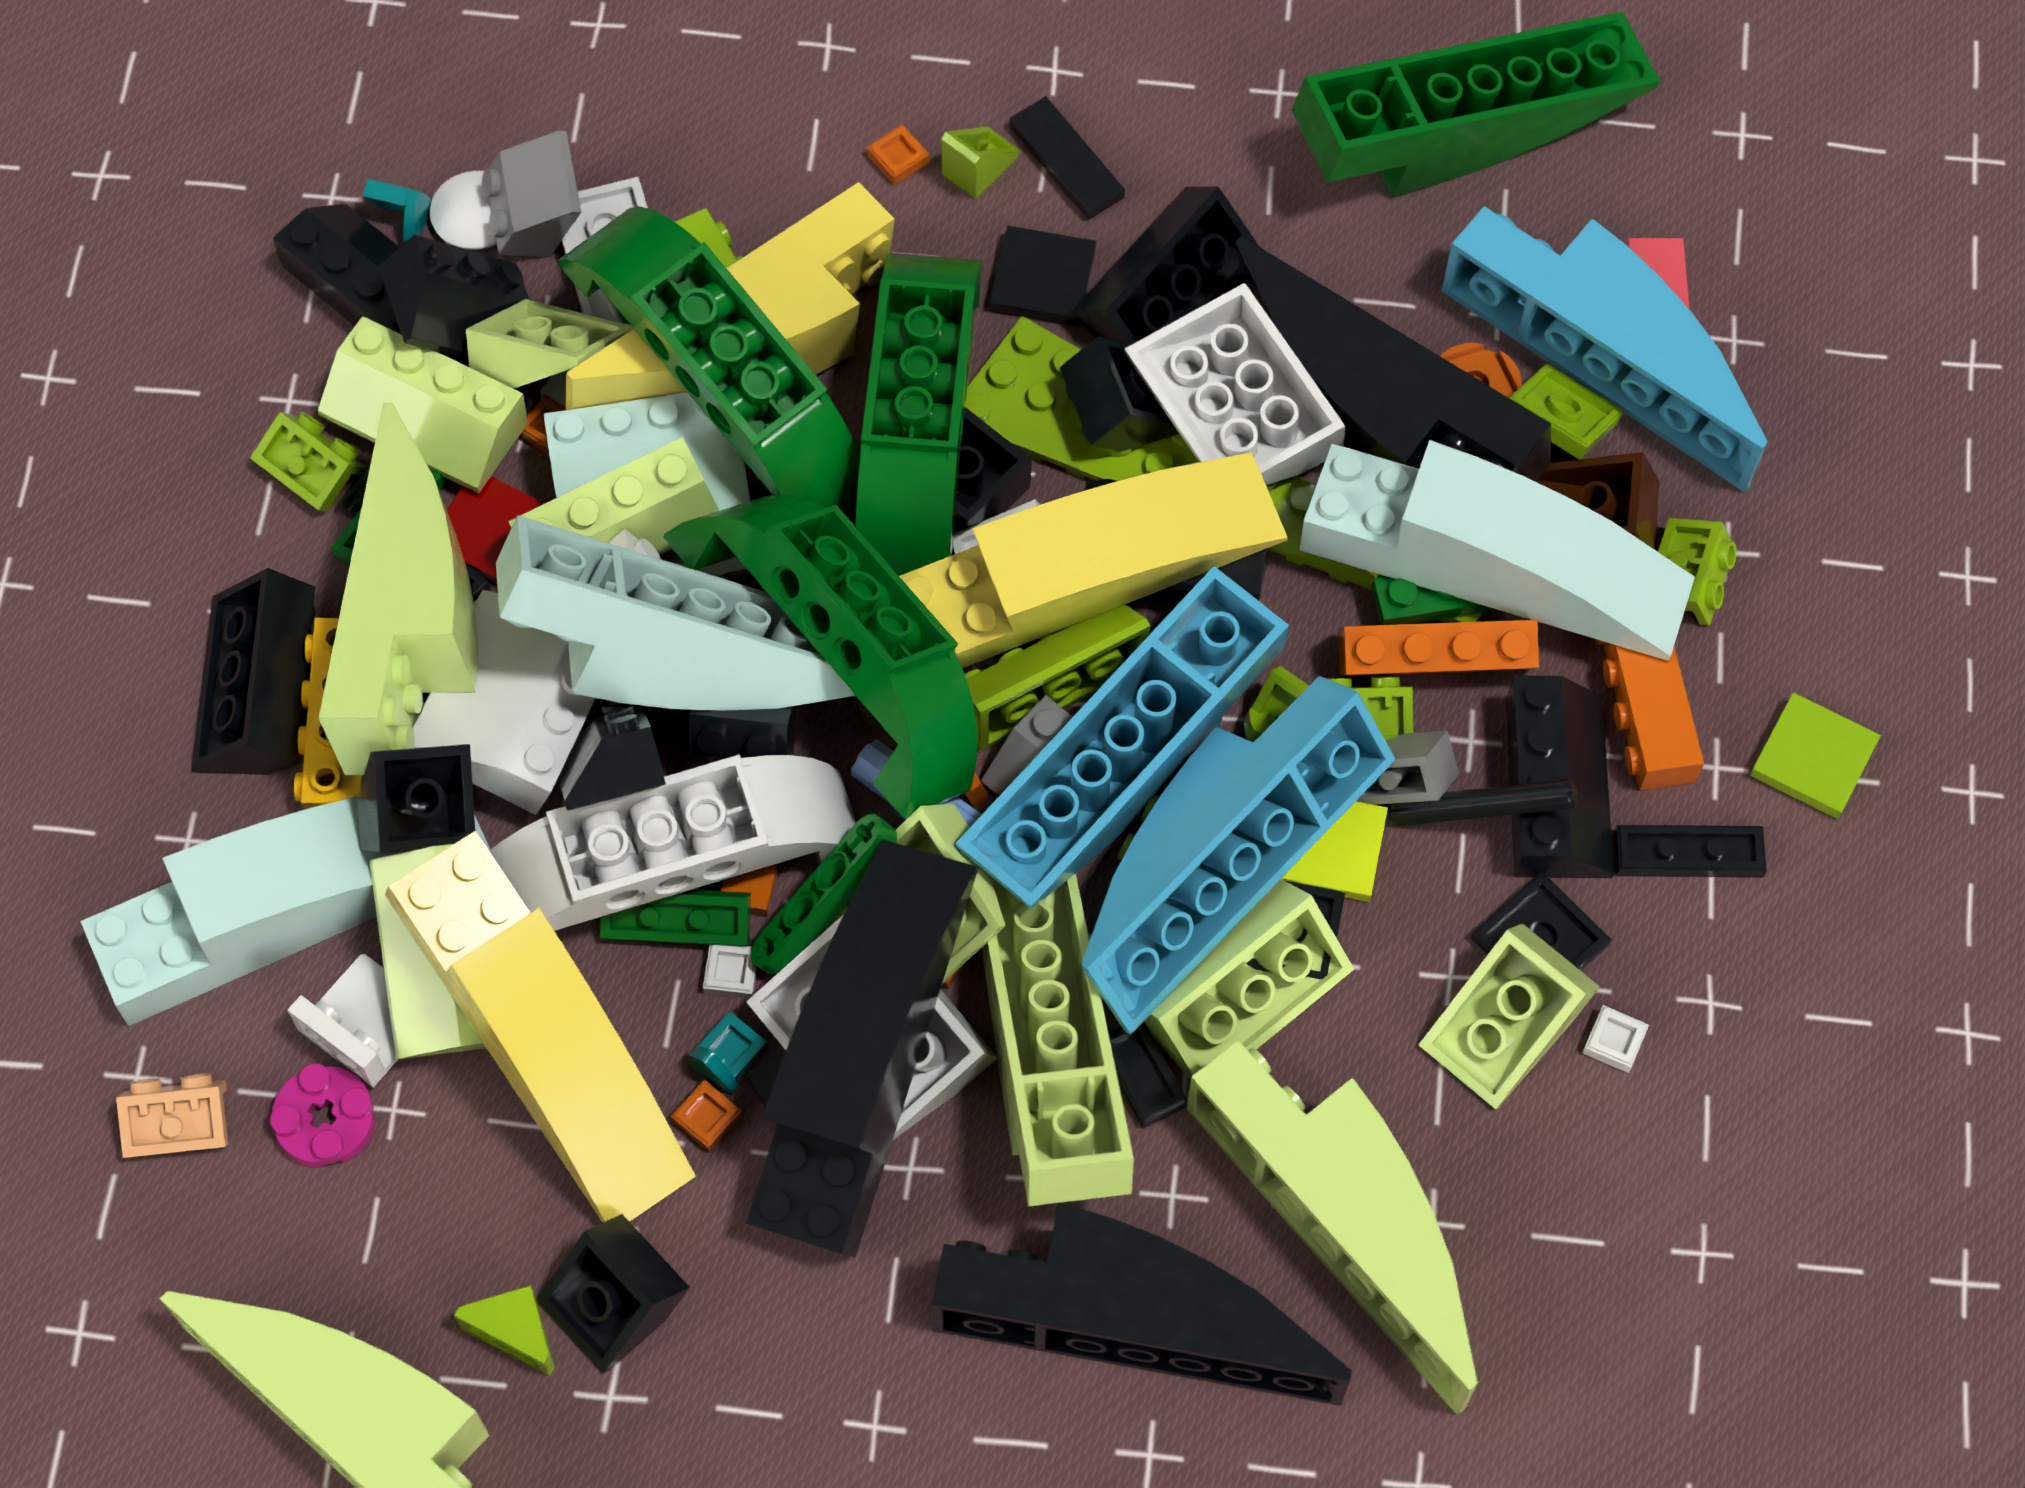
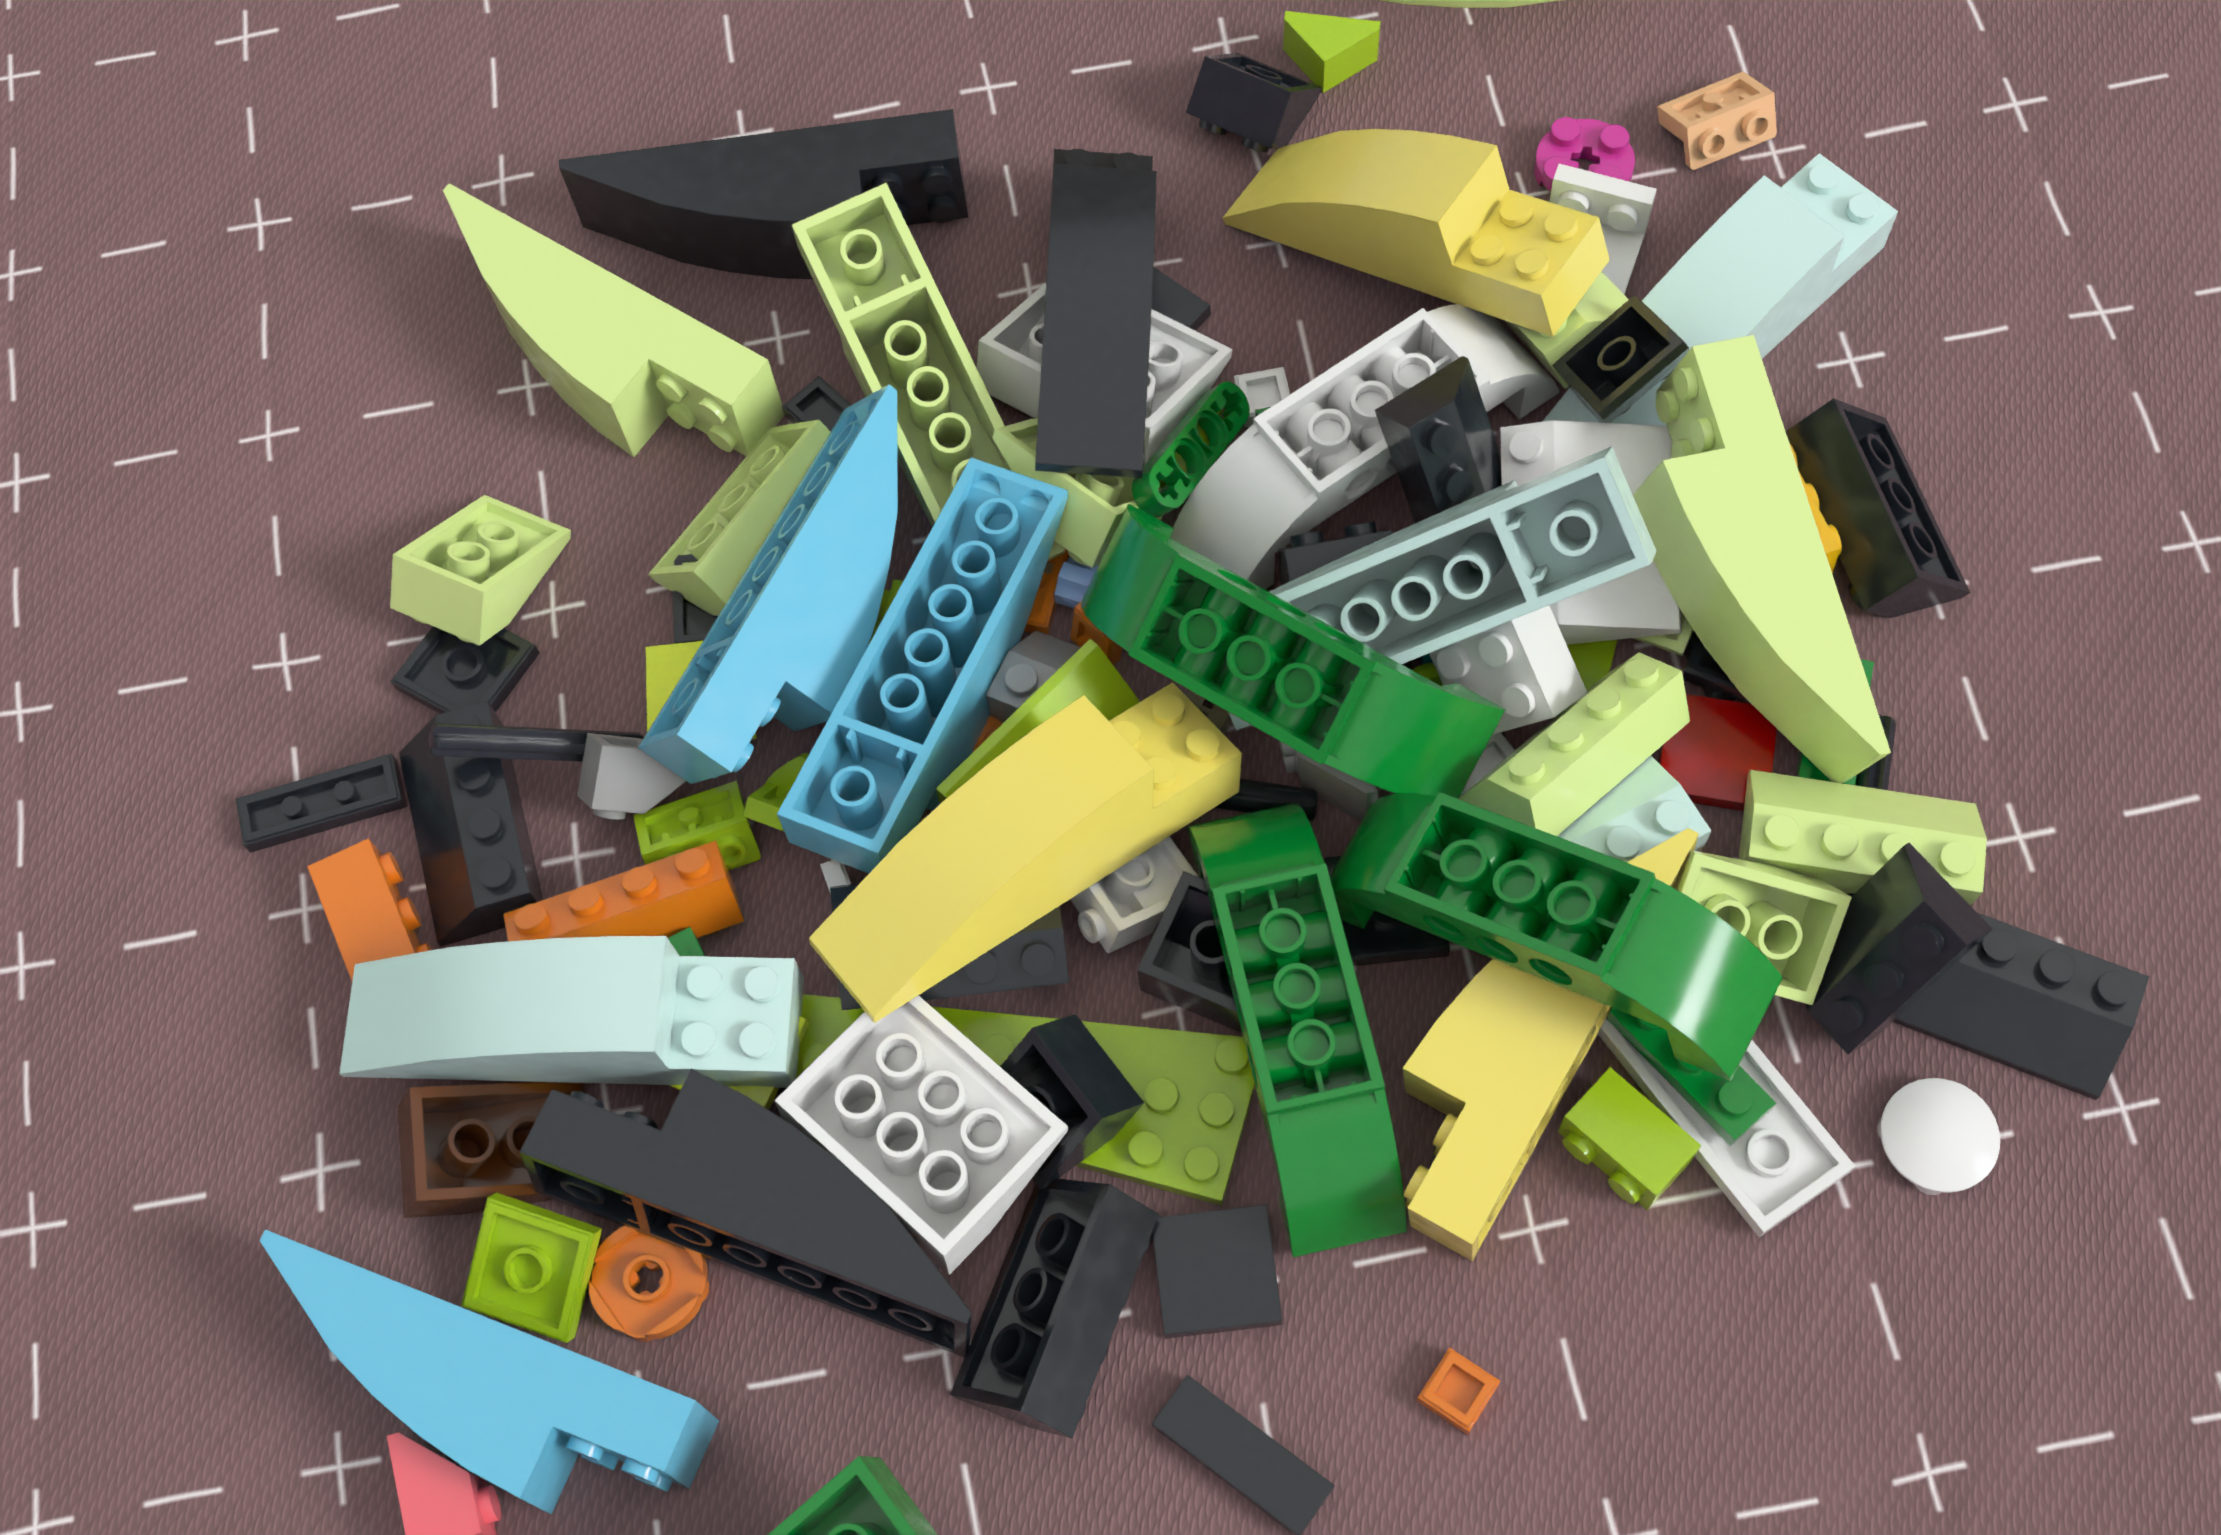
camera: 170 degrees right, 0 degrees up
lime bracket [250,412,365,512] -> none
teal tile [363,179,432,242] -> none
light grey slope [482,131,581,257] -> none
orange tile [671,1080,743,1153] -> none
teal tile [686,1011,768,1094] -> none
lime slope [941,126,1022,199] -> none
white tile [1582,1005,1649,1073] -> none
lime bracket [1658,518,1737,625] -> none
lime tile [1750,692,1881,819] -> none

